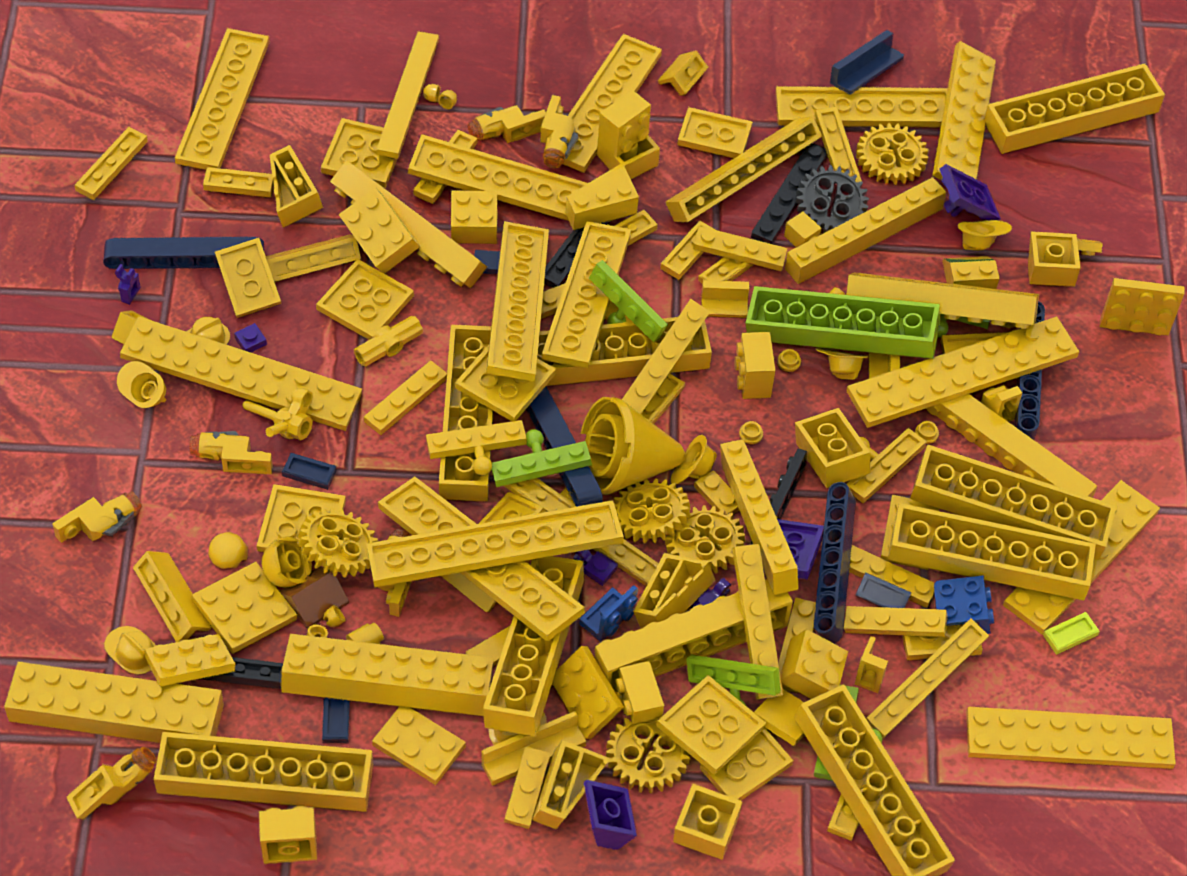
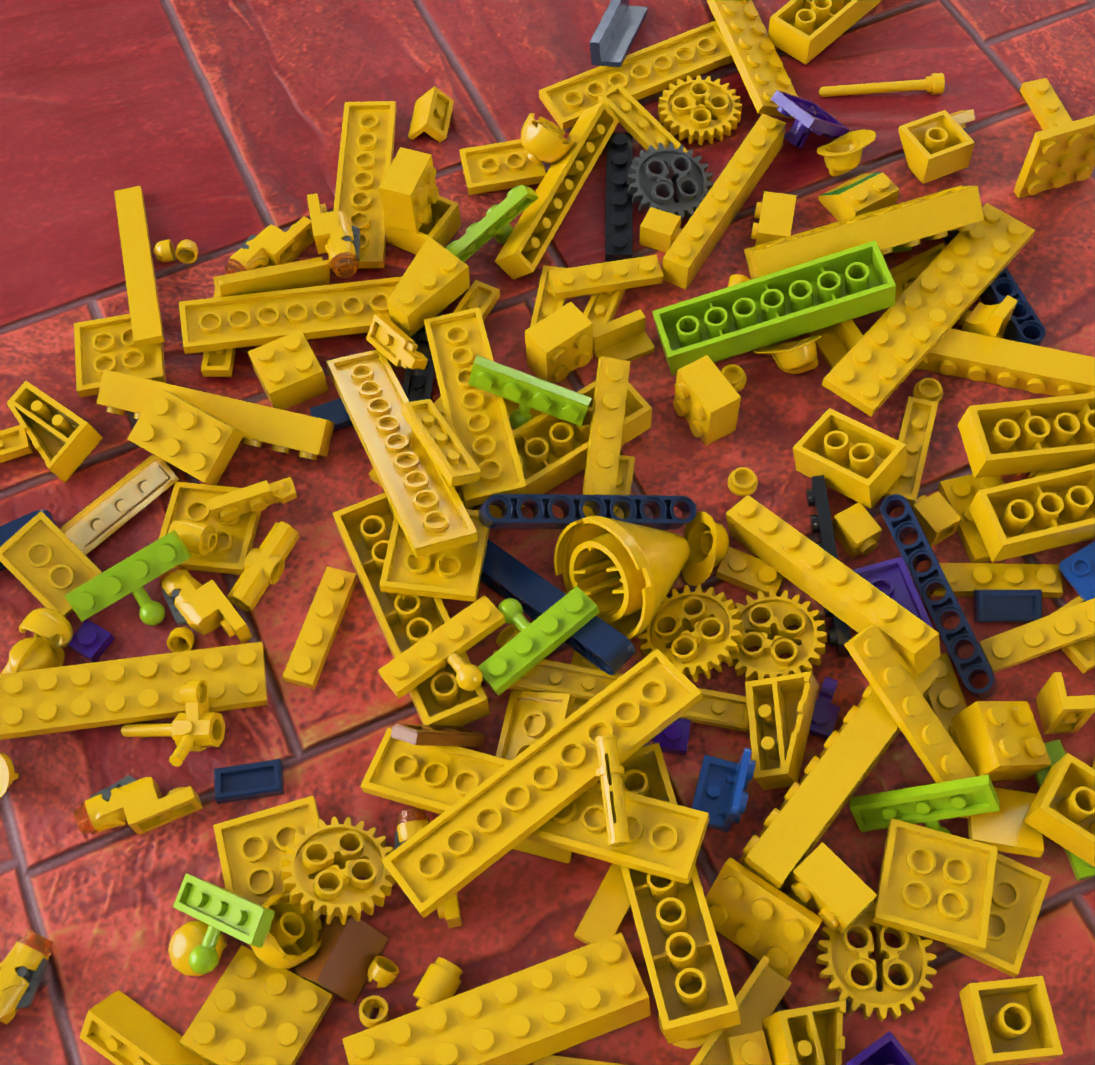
camera: 20 degrees left, 5 degrees up
none -> yellow hair [19,608,73,648]
none -> lime plate [64,530,192,626]
none -> yellow plate [158,564,253,644]
none -> yellow hinge [167,627,195,652]
none -> yellow brick [168,518,218,555]
none -> lime plate [173,873,275,974]
none -> yellow hinge [208,477,297,523]
none -> yellow panel [213,257,330,297]
none -> yellow hinge [366,313,428,370]
none -> dark orange tile [390,724,485,747]
none -> yellow plate [401,399,481,487]
none -> lime plate [445,184,539,262]
none -> dark blue beam [478,494,697,530]
none -> yellow cylinder [521,113,575,165]
none -> yellow brick [525,302,593,383]
none -> yellow pin [595,734,631,847]
none -> yellow brick [751,191,797,246]
none -> yellow piece [819,73,945,97]
none -> yellow brick [832,502,882,558]
none -> yellow brick [911,491,962,547]
none -> yellow plate [1020,78,1073,130]

